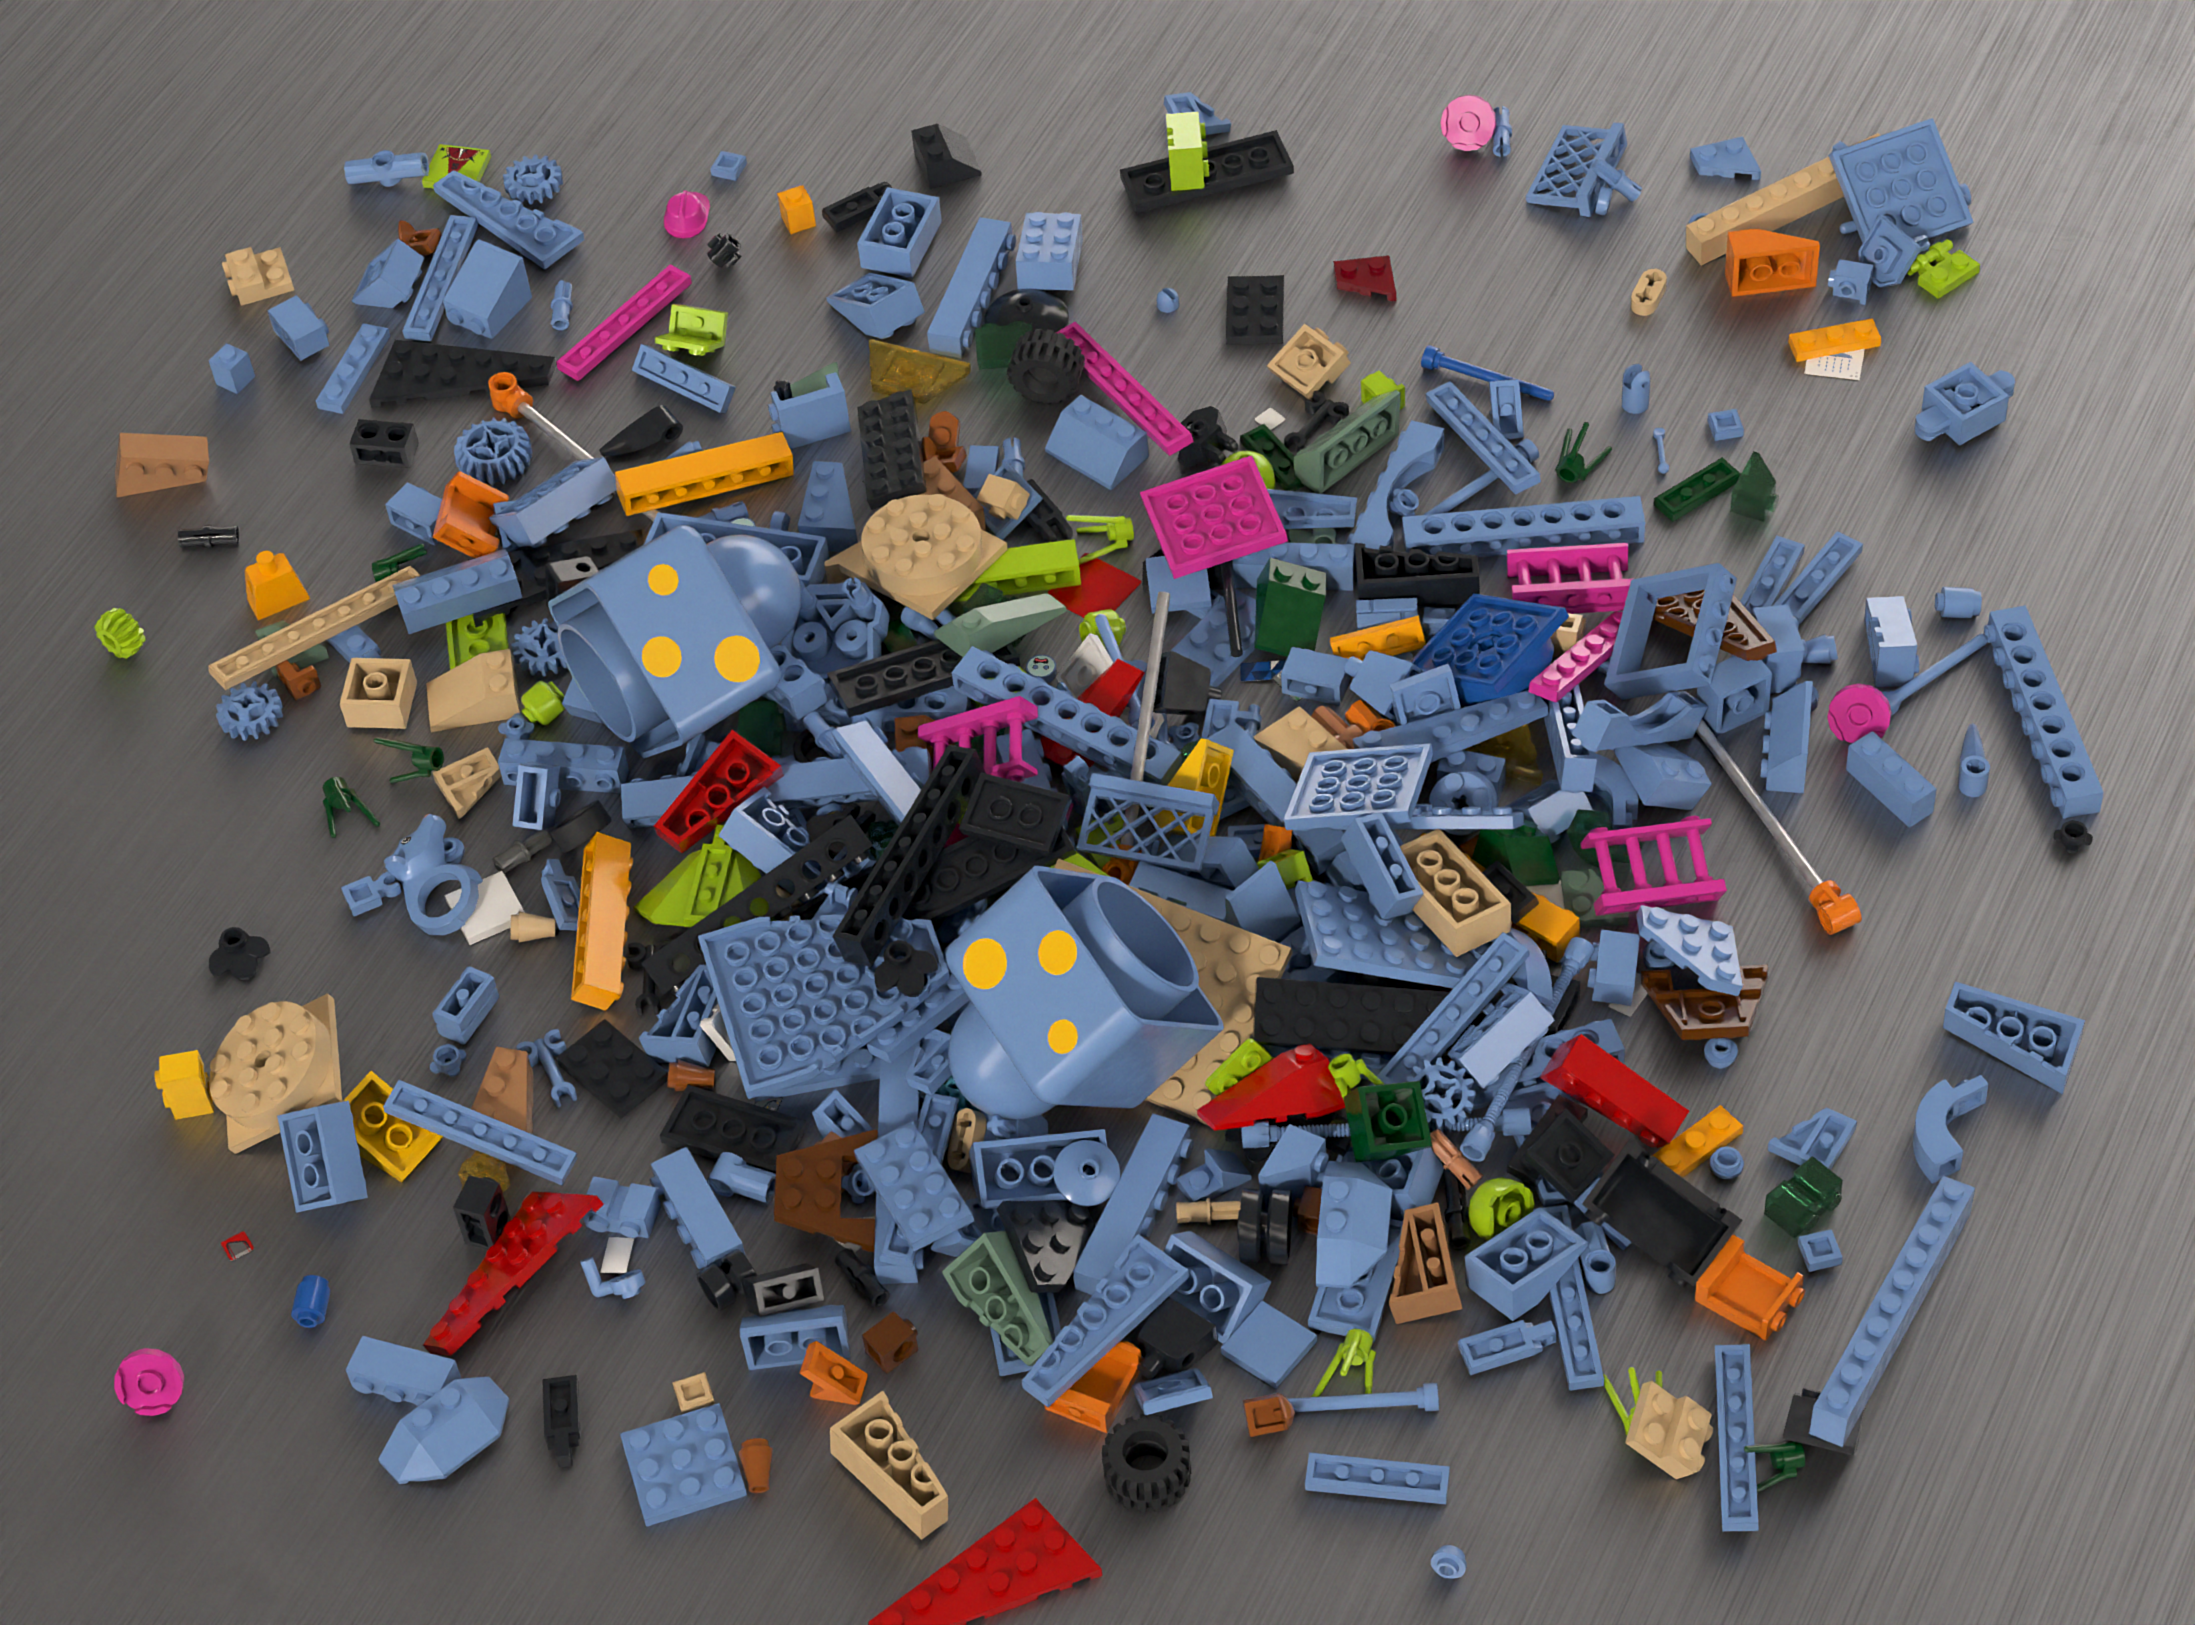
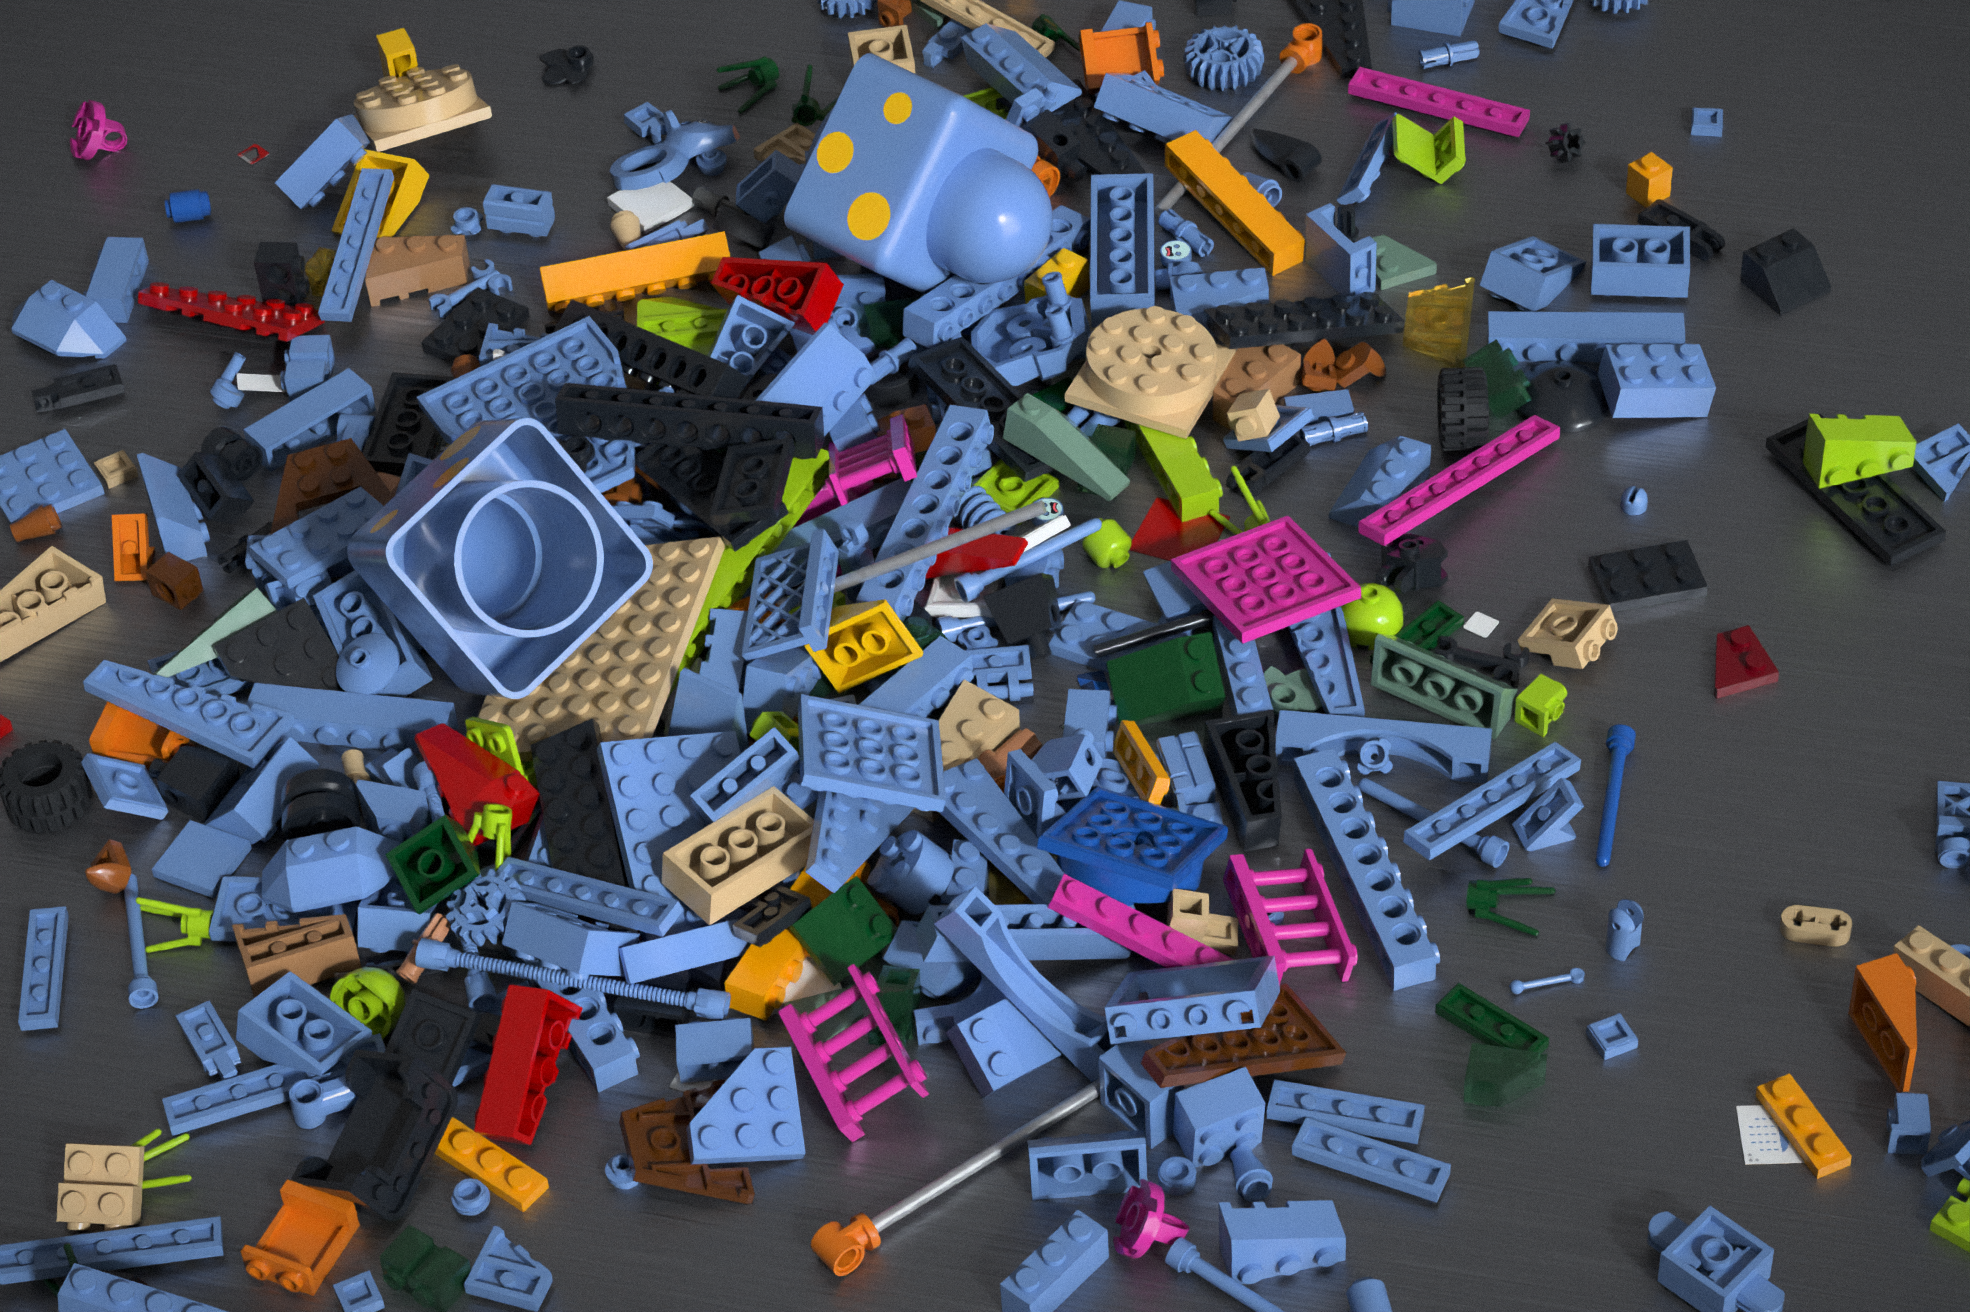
camera: 75 degrees right, 5 degrees down
dark pink piece [664,190,710,239] -> none
none -> medium blue plate [1006,83,1059,130]

